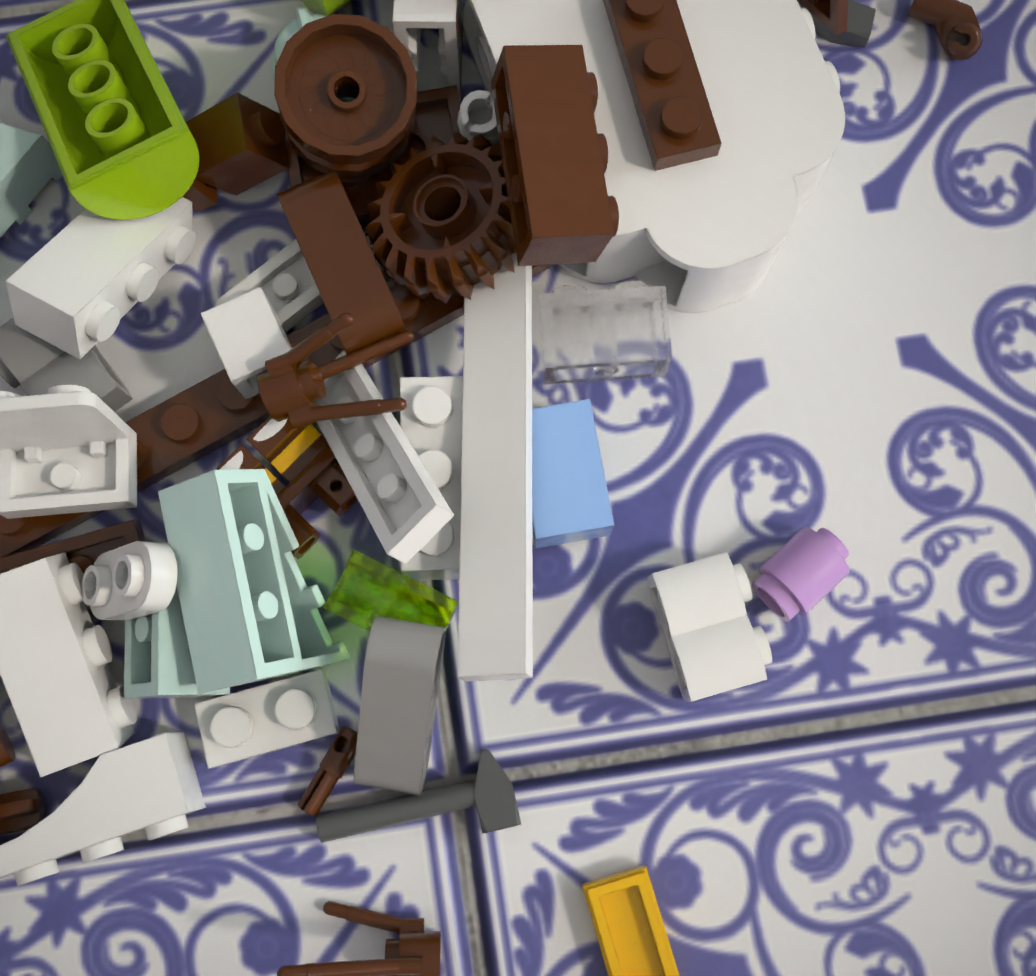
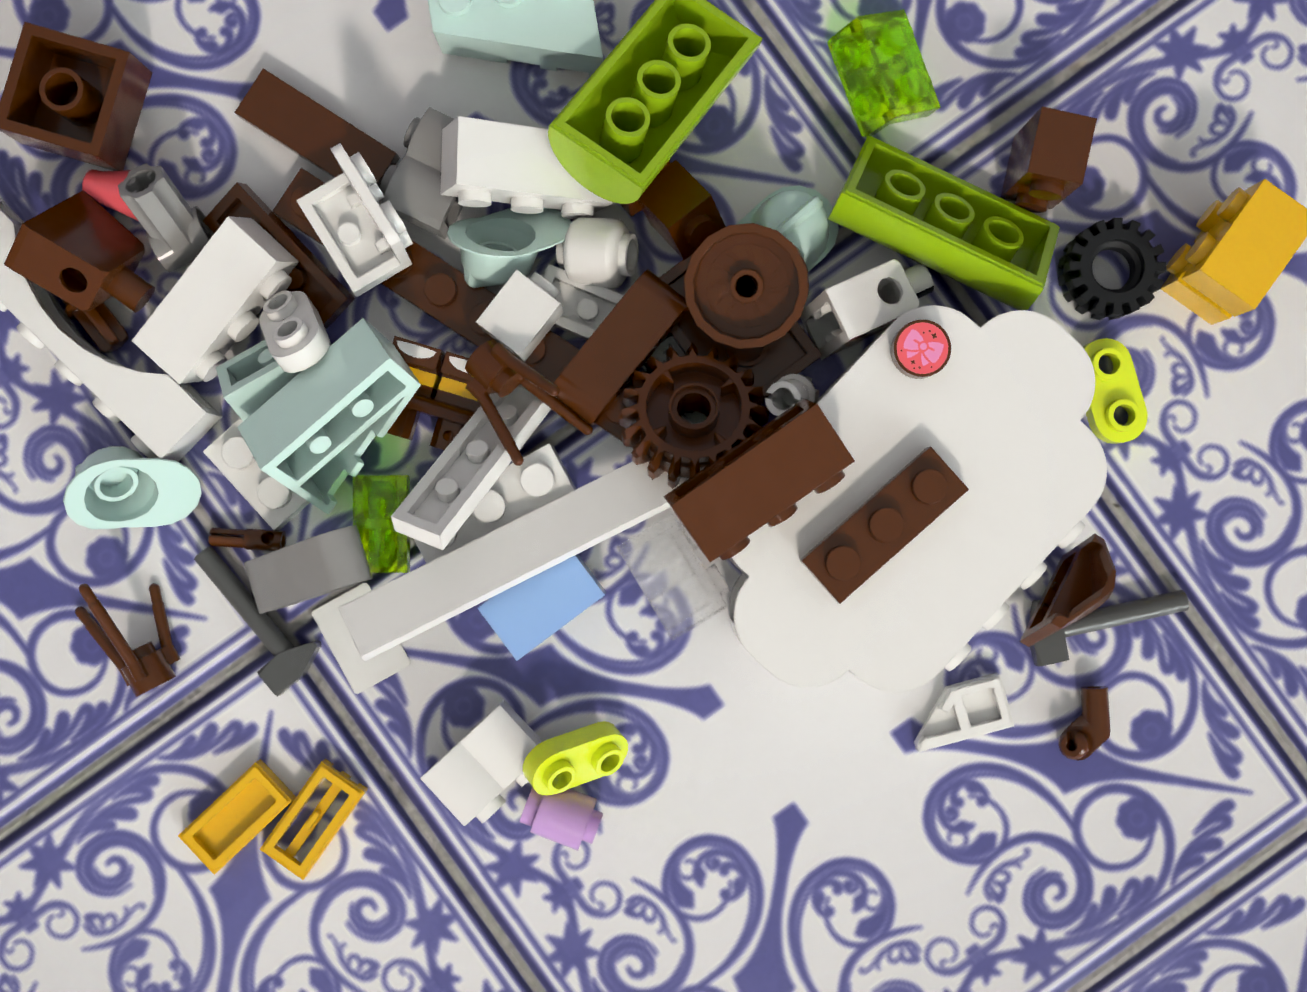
camera: 65 degrees right, 10 degrees up
none -> light aqua piece [63,446,202,529]
none -> yellow tile [260,758,368,880]
none -> white sticker [312,583,411,694]
none -> light aqua piece [447,208,572,288]
none -> neon yellow plate [522,721,628,795]
none -> white head [556,217,639,288]
none -> white tile [914,673,1014,752]

